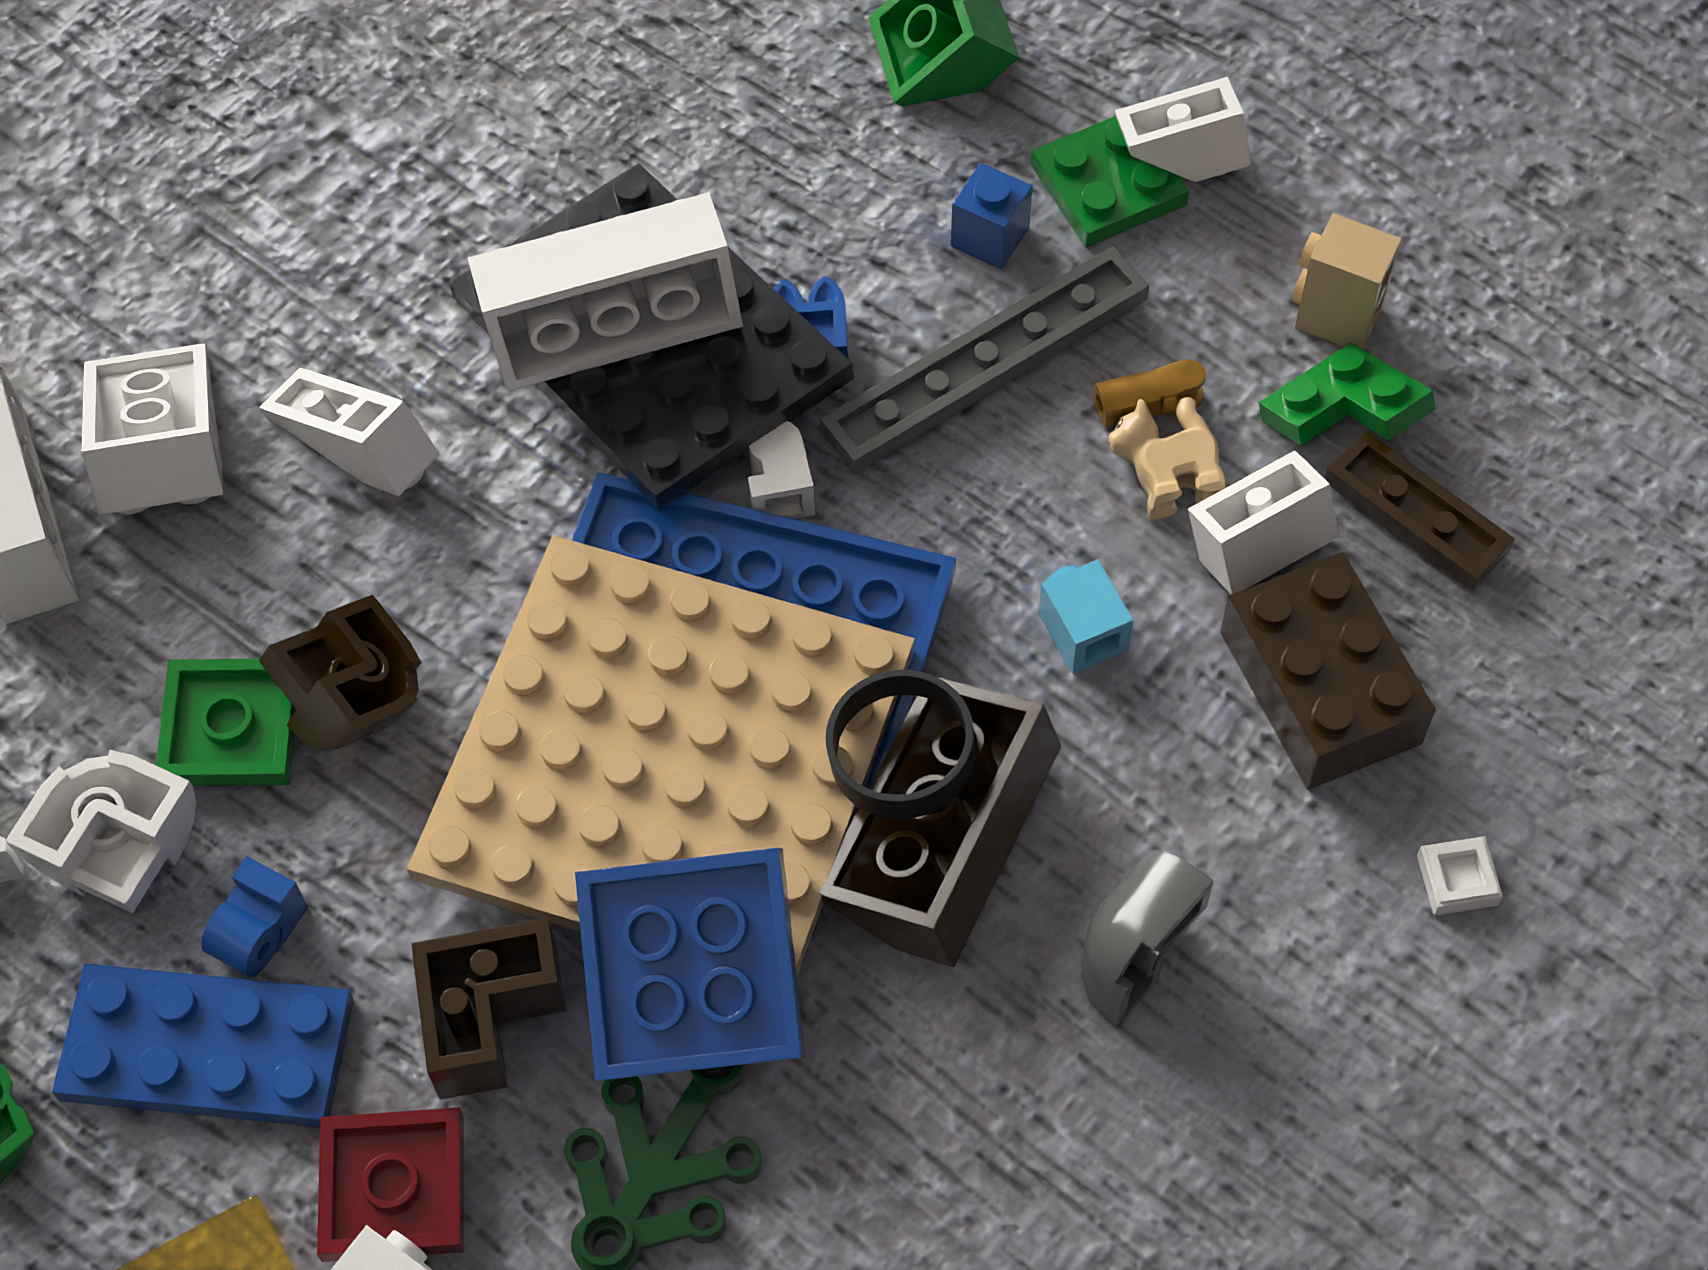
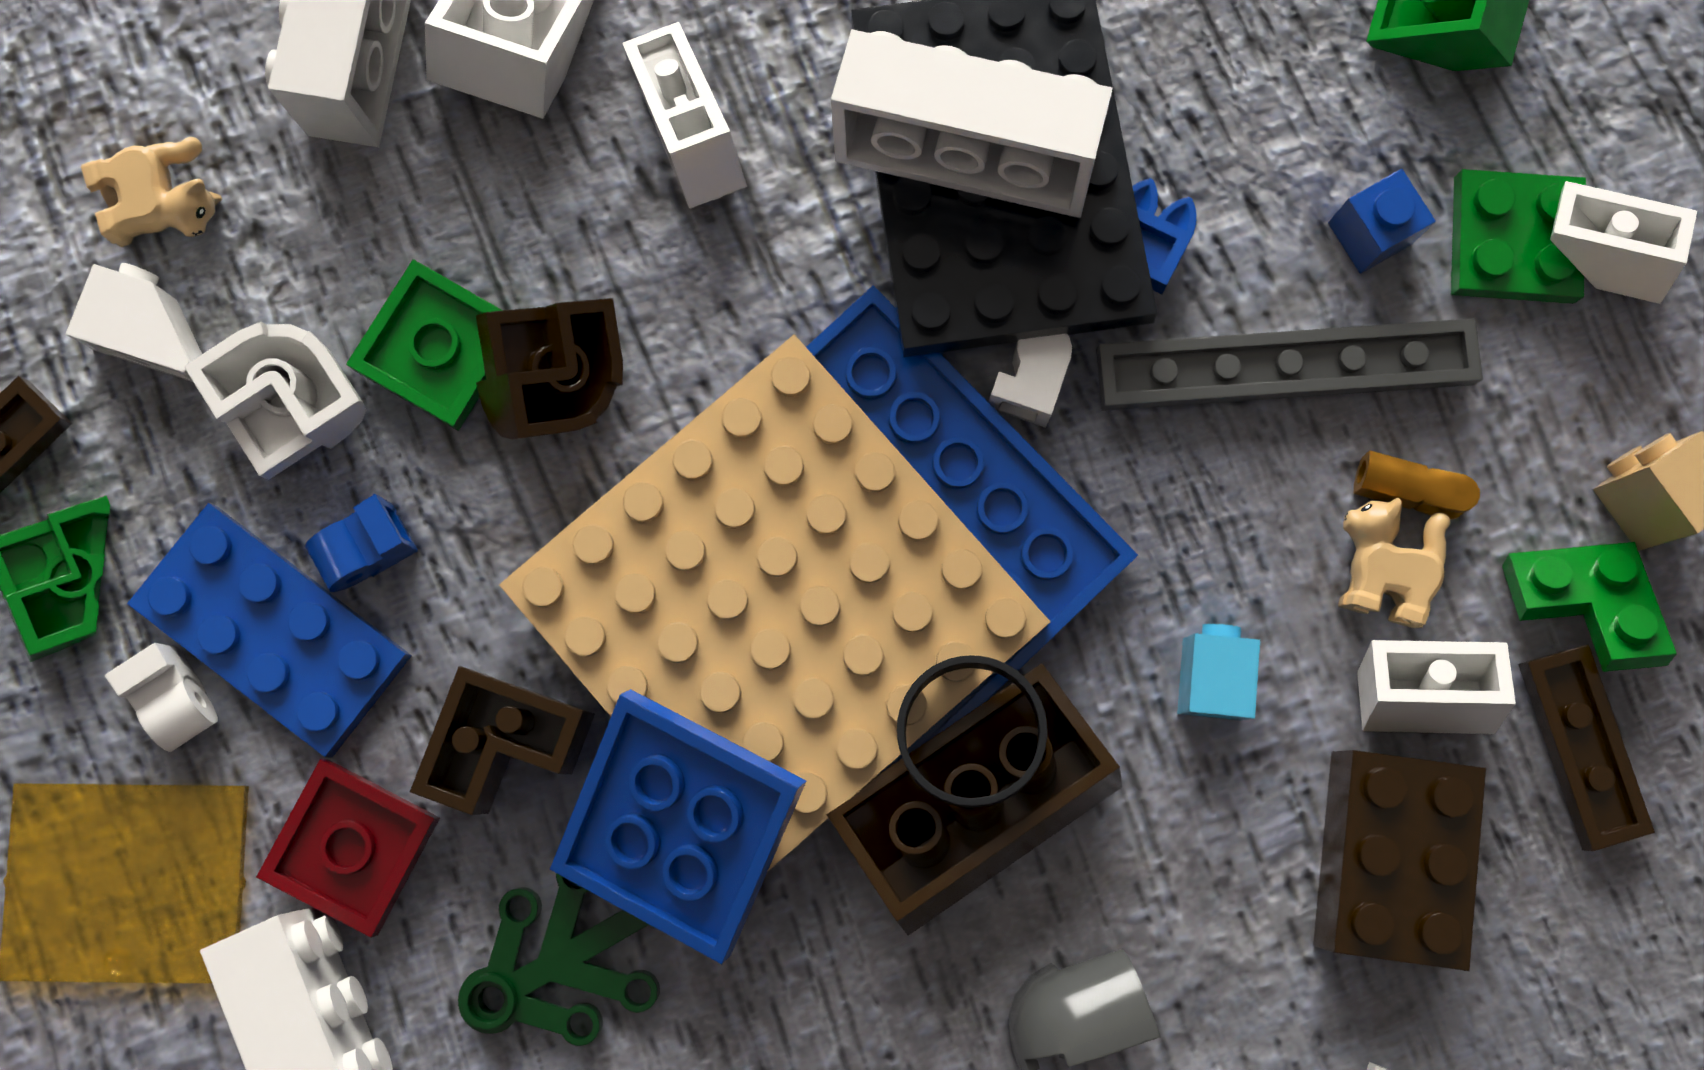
camera: 30 degrees right, 20 degrees up
none -> white leg [104,643,218,752]

